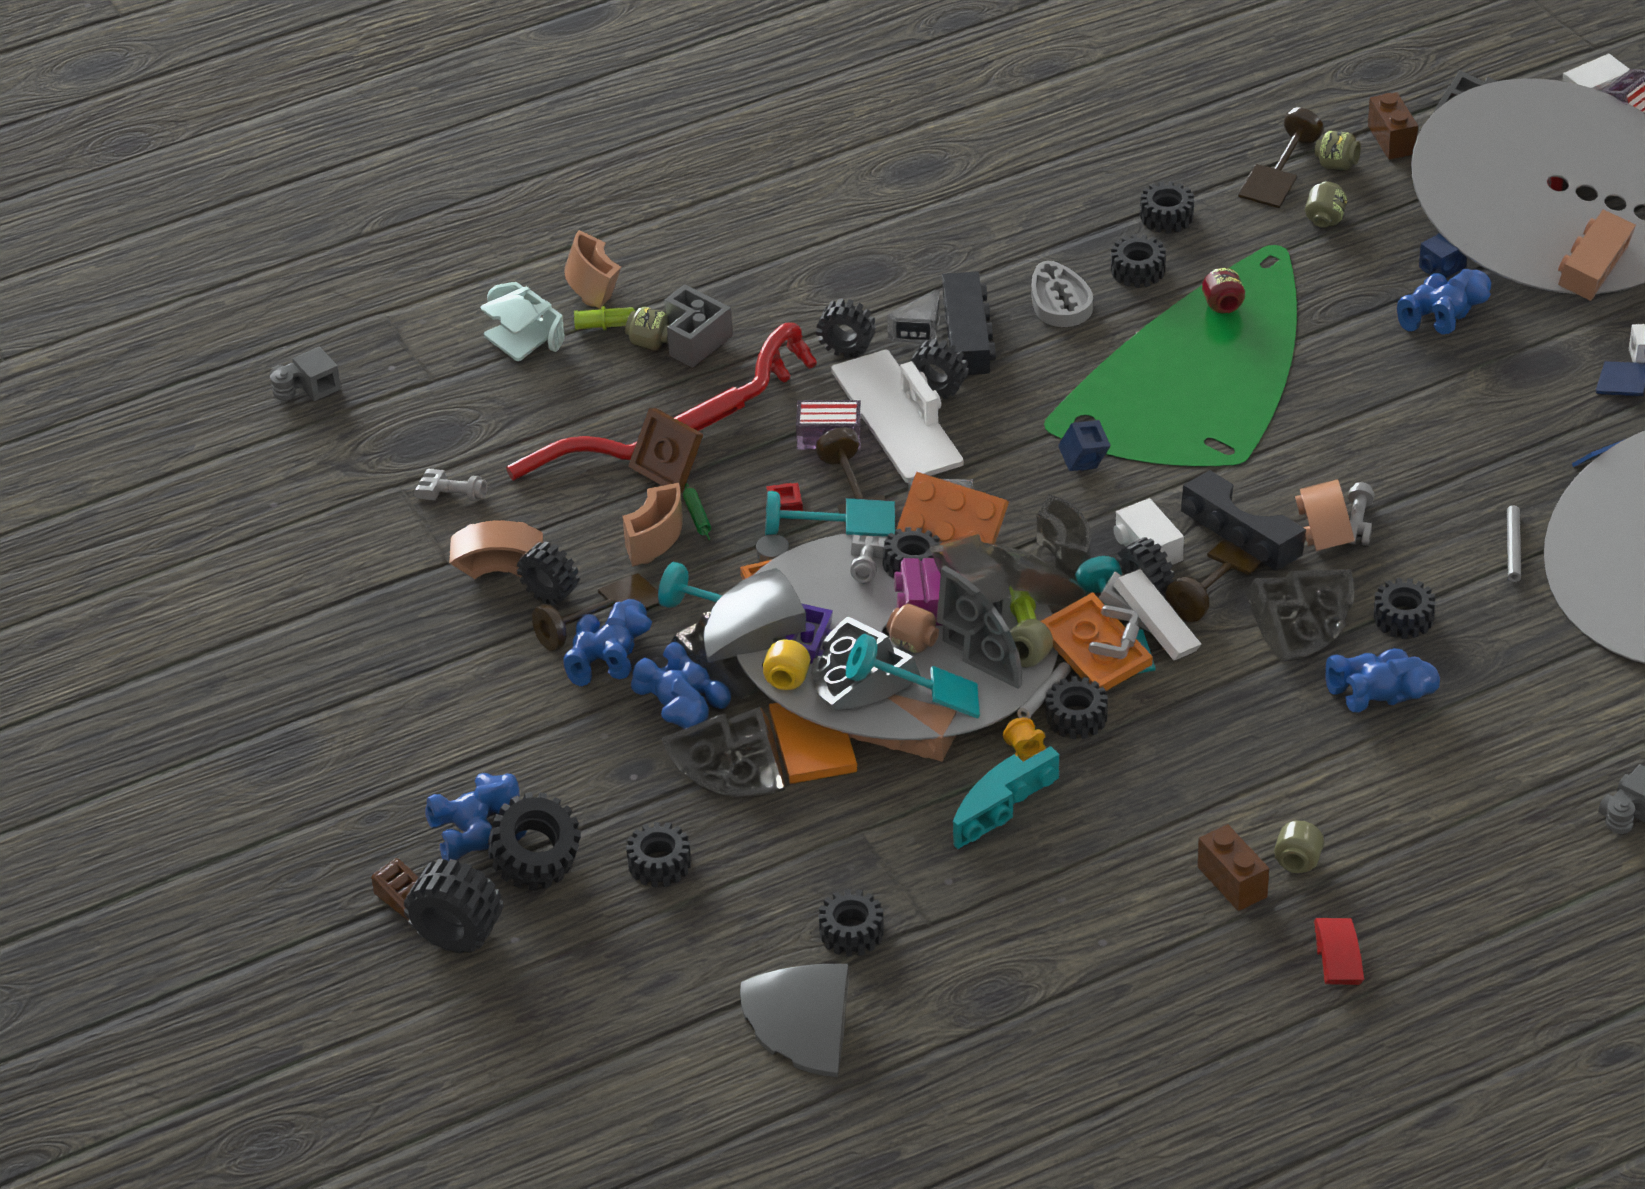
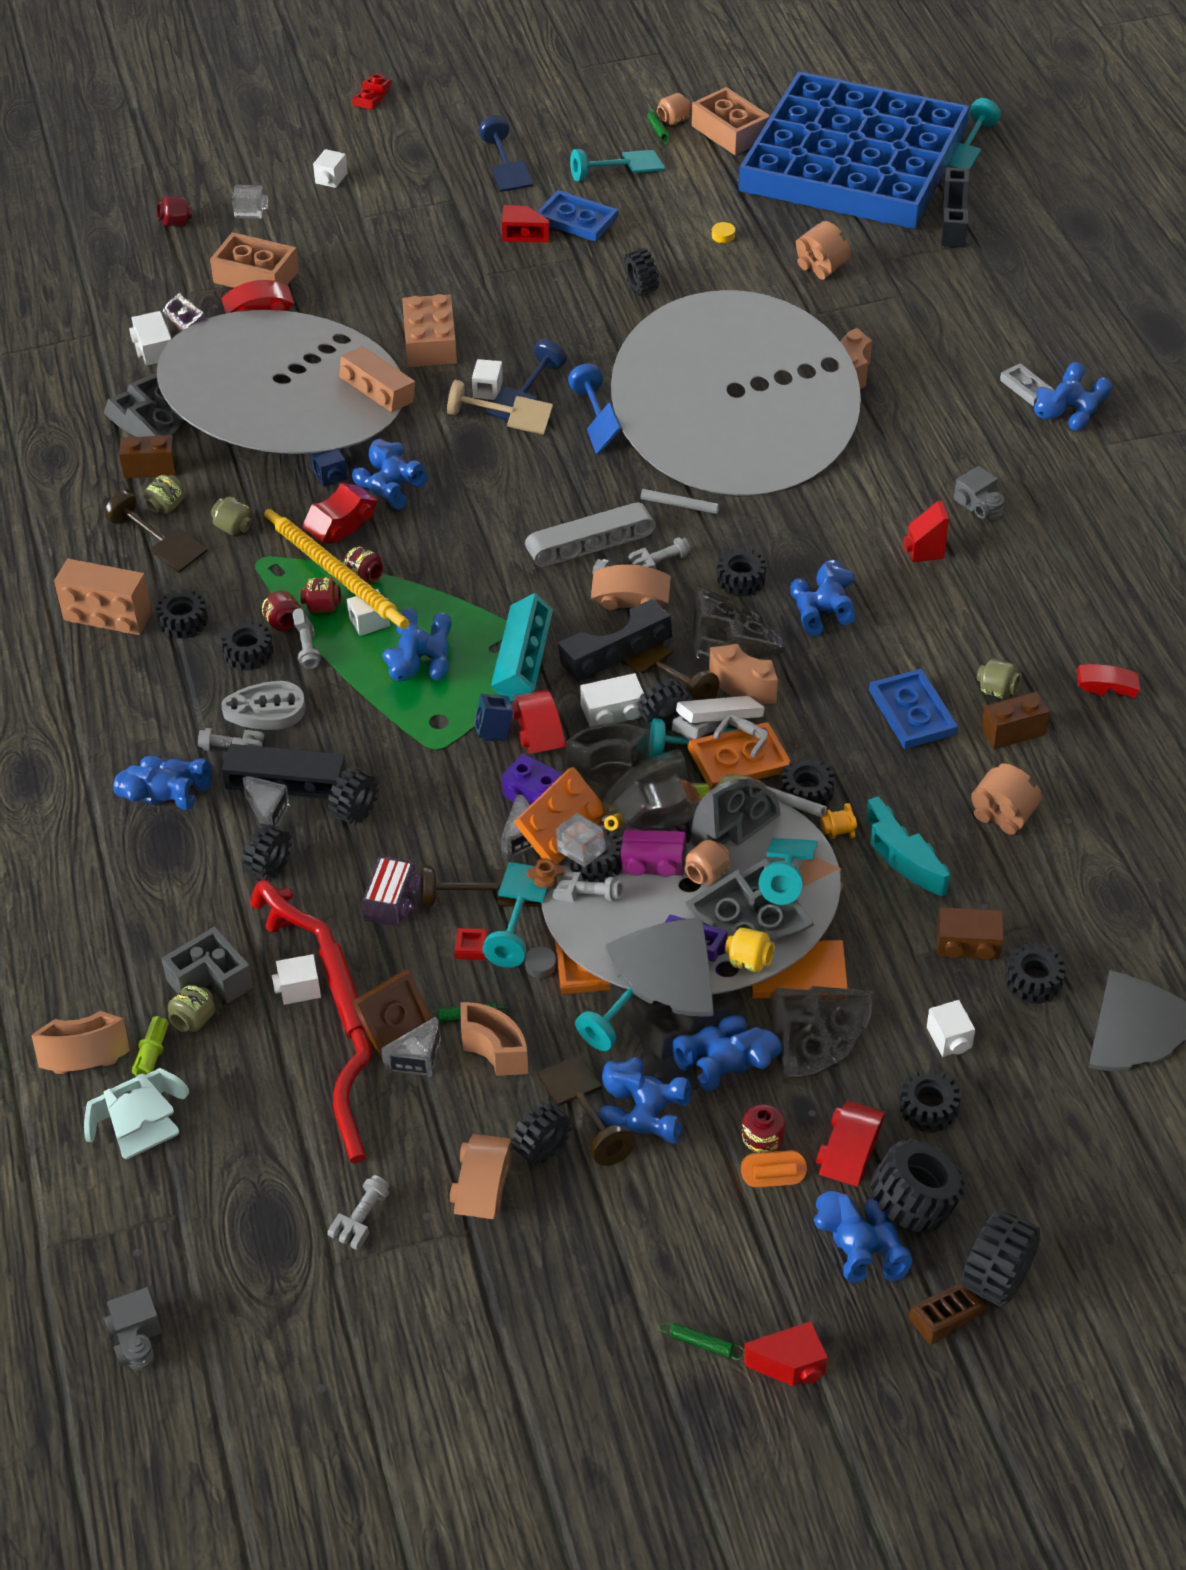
camera: 80 degrees left, 5 degrees up
white bracket [831,350,964,483] -> none
none -> nougat brick [54,558,152,635]
none -> blue animal [113,755,212,810]
none -> light grey hinge [198,728,264,751]
none -> dark red head [262,591,301,631]
none -> yellow hose [264,509,410,629]
none -> white brick [272,954,321,1005]
none -> light grey hinge [293,608,321,669]
none -> red brick [302,483,379,543]
none -> dark red head [343,547,383,585]
none -> white brick [347,589,390,636]
none -> clear slope [381,1017,441,1077]
none -> blue animal [382,609,452,682]
none -> tan piece [447,379,553,435]
none -> teal brick [491,593,553,702]
none -> dark purple brick [502,754,563,806]
none -> red brick [511,689,566,753]
none -> light grey beam [525,502,656,567]
none -> dark orange plate [527,858,563,888]
none -> clear brick [555,813,606,867]
none -> light grey hinge [628,537,691,569]
none -> green piece [658,1322,744,1360]
none -> nougat brick [709,644,778,704]
none -> dark red head [741,1104,786,1153]
none -> orange piece [741,1150,807,1187]
none -> red slope [743,1321,828,1386]
none -> red brick [816,1100,886,1187]
none -> blue plate [869,668,958,749]
none -> red slope [903,501,949,562]
none -> white brick [927,1000,975,1057]
none -> reddish brown brick [937,907,1003,960]
none -> nougat brick [971,764,1042,835]

